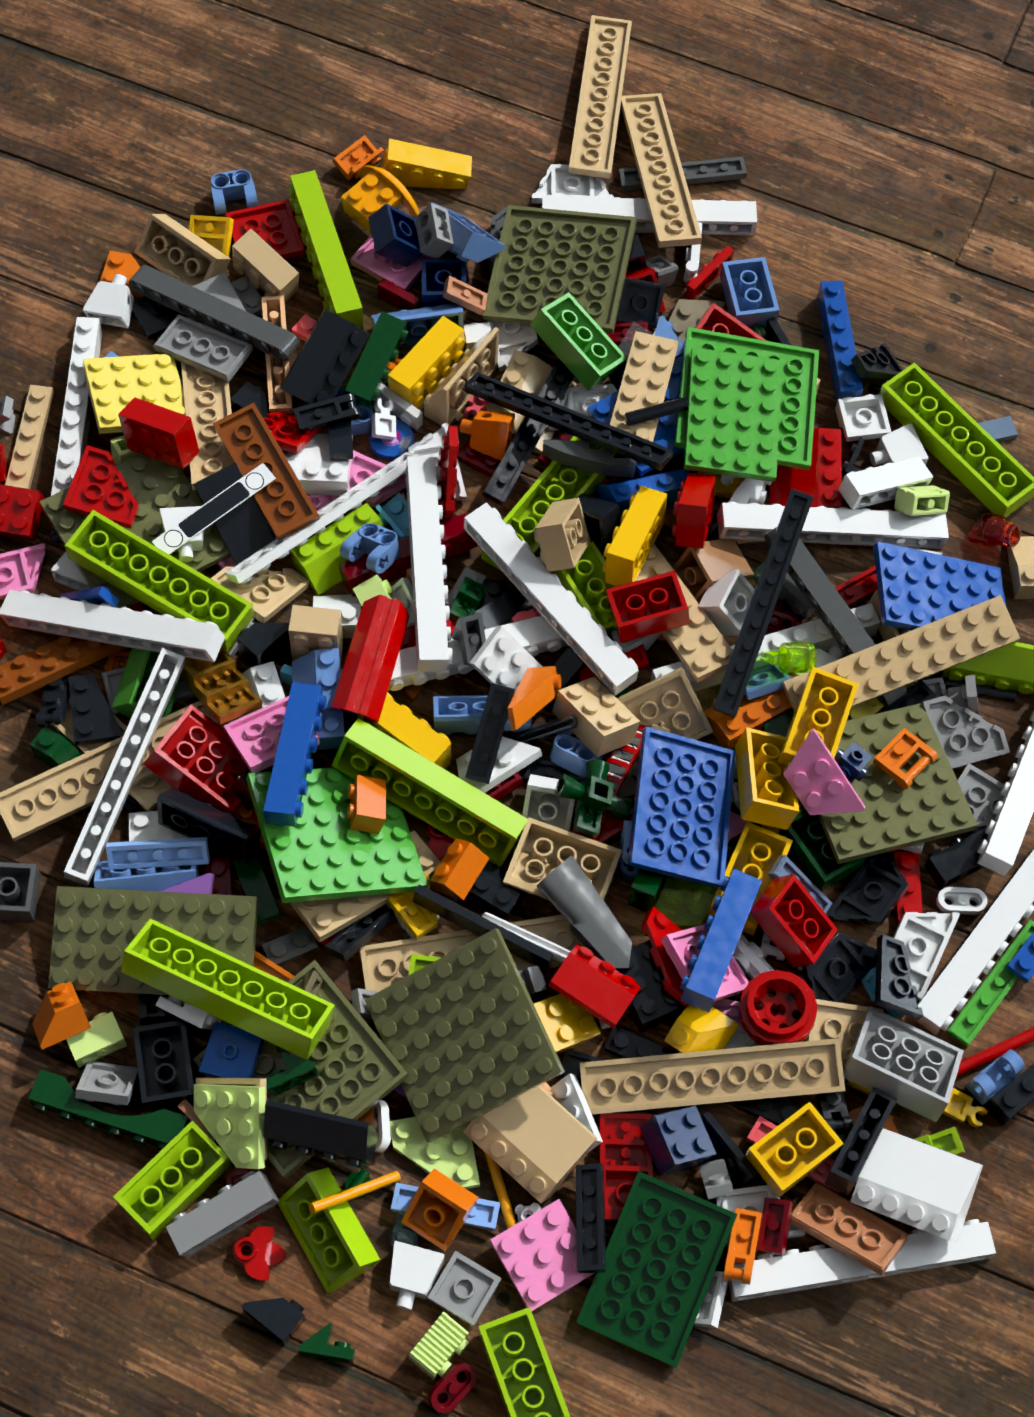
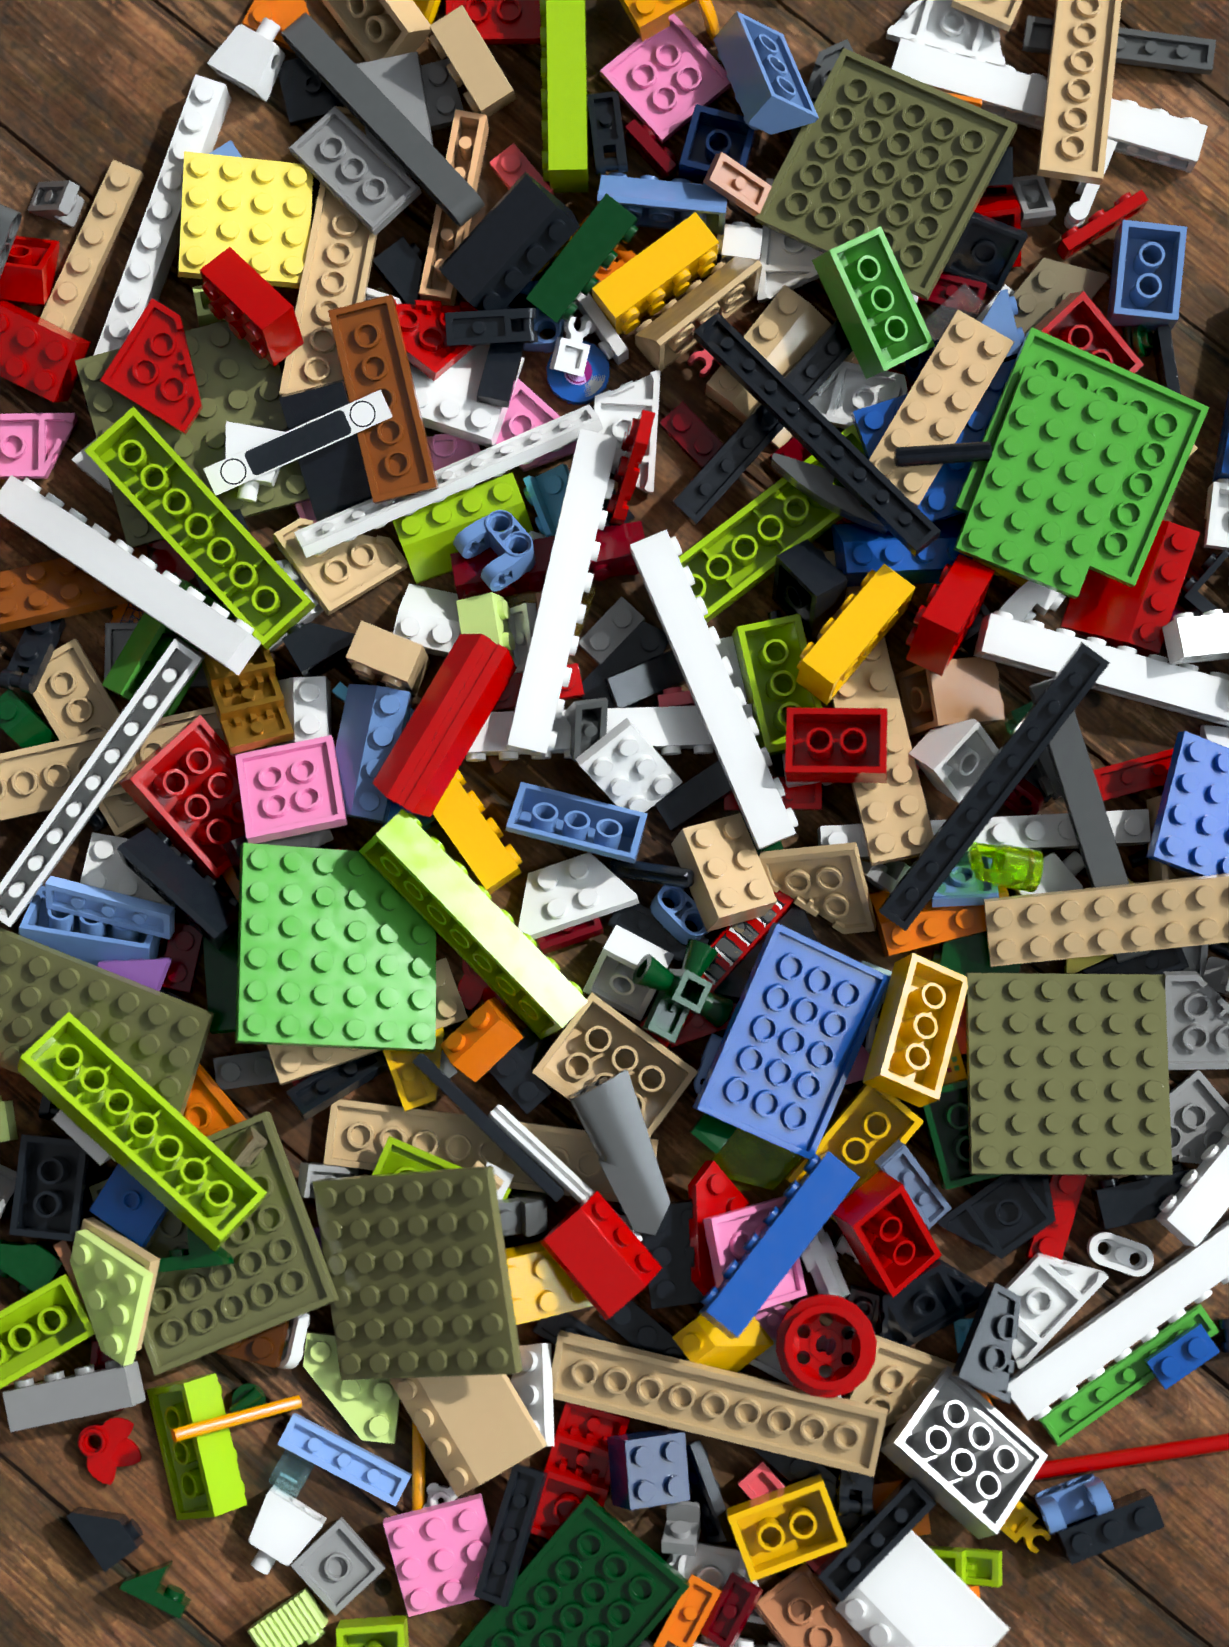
camera: 25 degrees right, 20 degrees up
blue plate [59,586,120,607] -> none
black wing [68,674,124,746] -> none
blue brick [263,682,327,827] -> none
black slope [264,1100,379,1168] -> none
orange brick [347,775,386,834] -> none
dark blue brick [368,203,424,267] -> none
orange slope [401,1168,479,1251] -> none
light grey brick [415,203,454,259] -> none
dark green slope [449,576,486,623] -> none
orange torso [460,410,515,461] -> none
black plate [465,682,515,784] -> none
orange slope [507,666,561,731] -> none
tan brick [534,498,591,572] -> none
yellow brick [778,667,859,766] -> none
bright pink wing [783,728,865,815] -> none
dark blue brick [834,741,873,784] -> none
orange plate [873,728,938,790] -> none
none -> black plate [587,91,628,175]
none -> light grey bracket [861,860,910,893]

